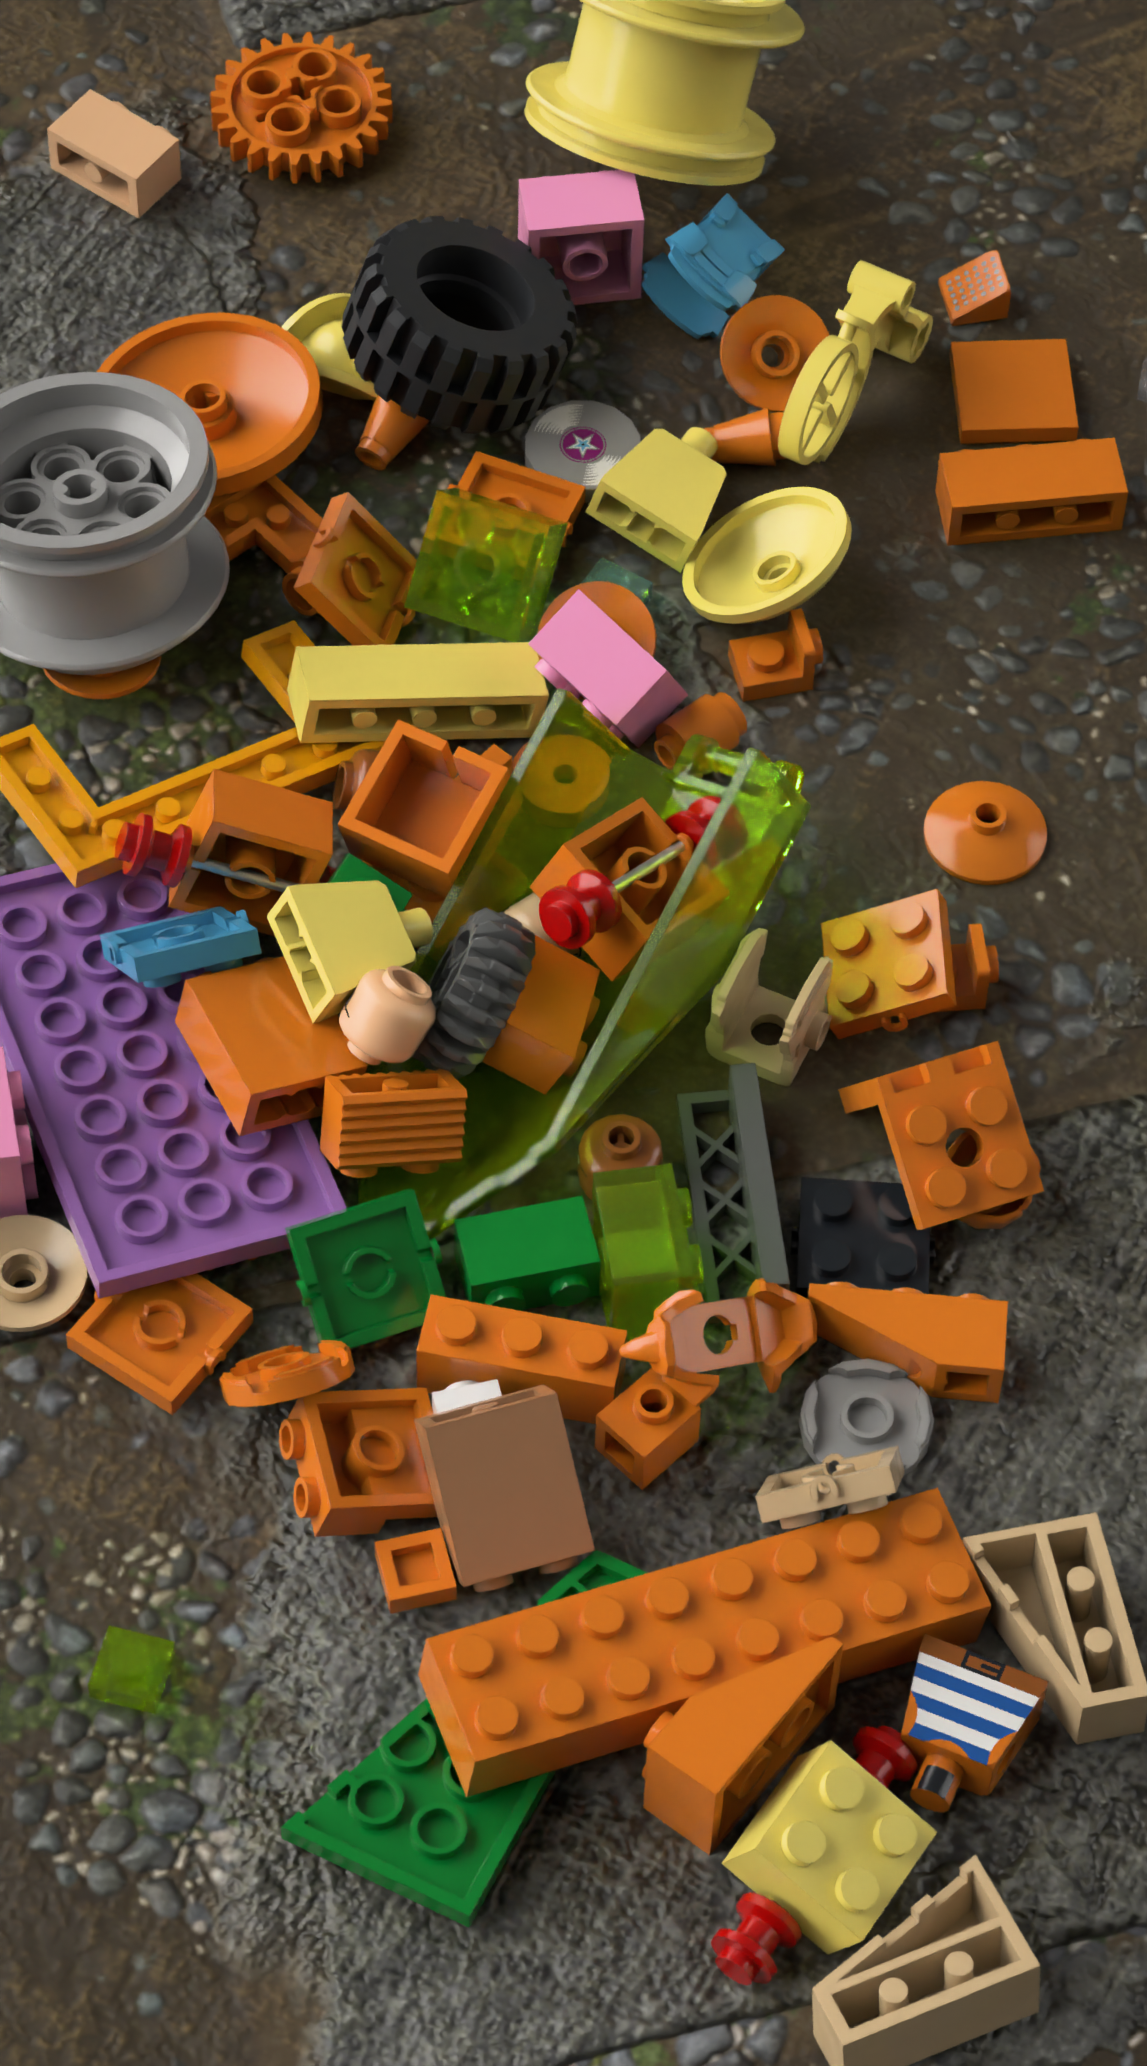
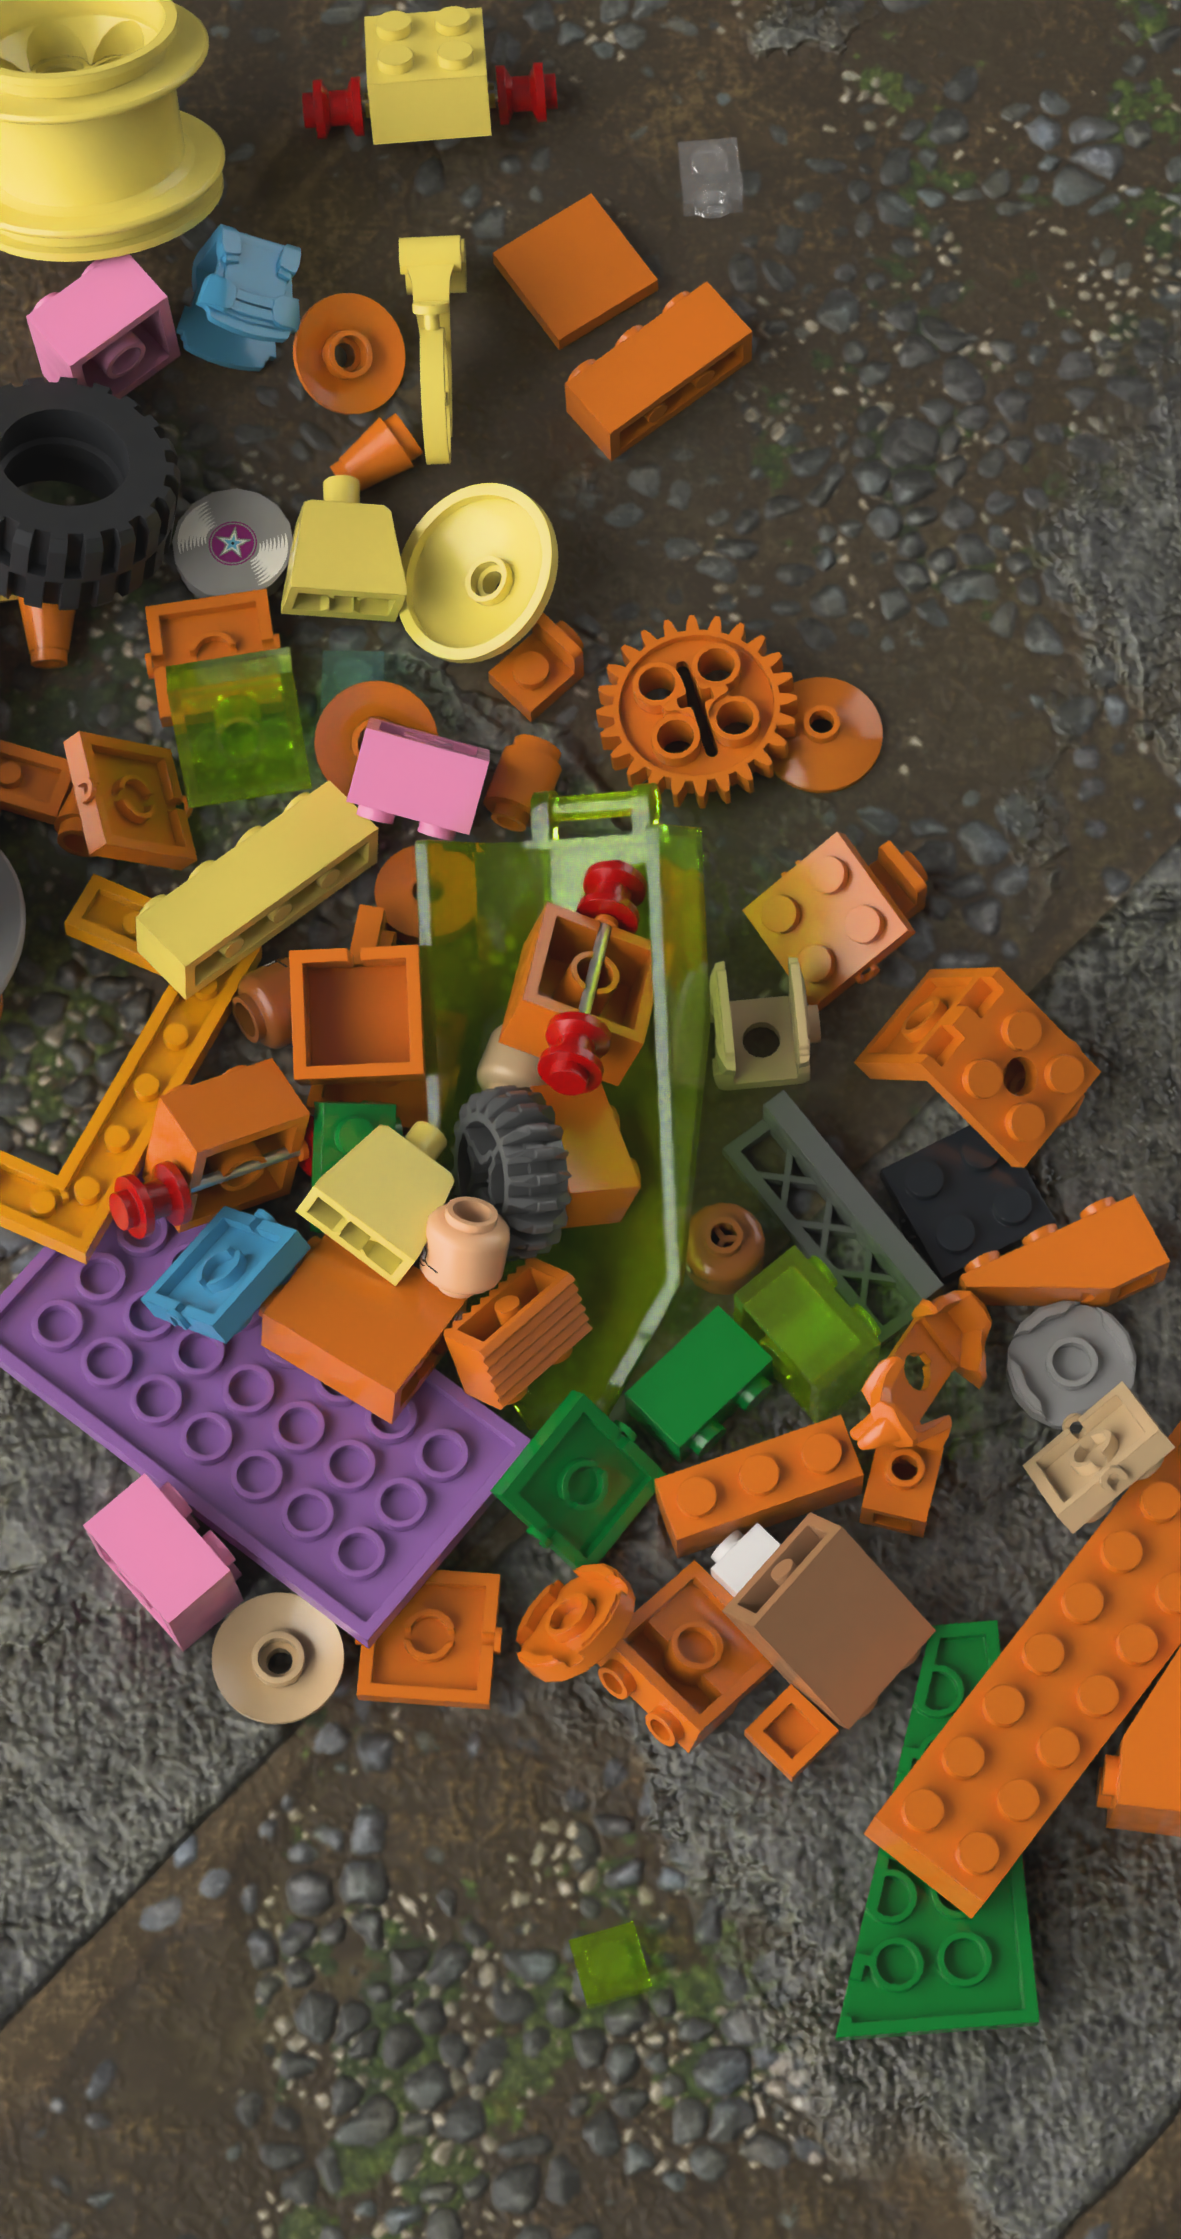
camera: 25 degrees left, 15 degrees up
orange slope [938,250,1011,326] -> none
none -> light yellow brick [302,6,558,145]
none -> orange gear [596,615,798,809]

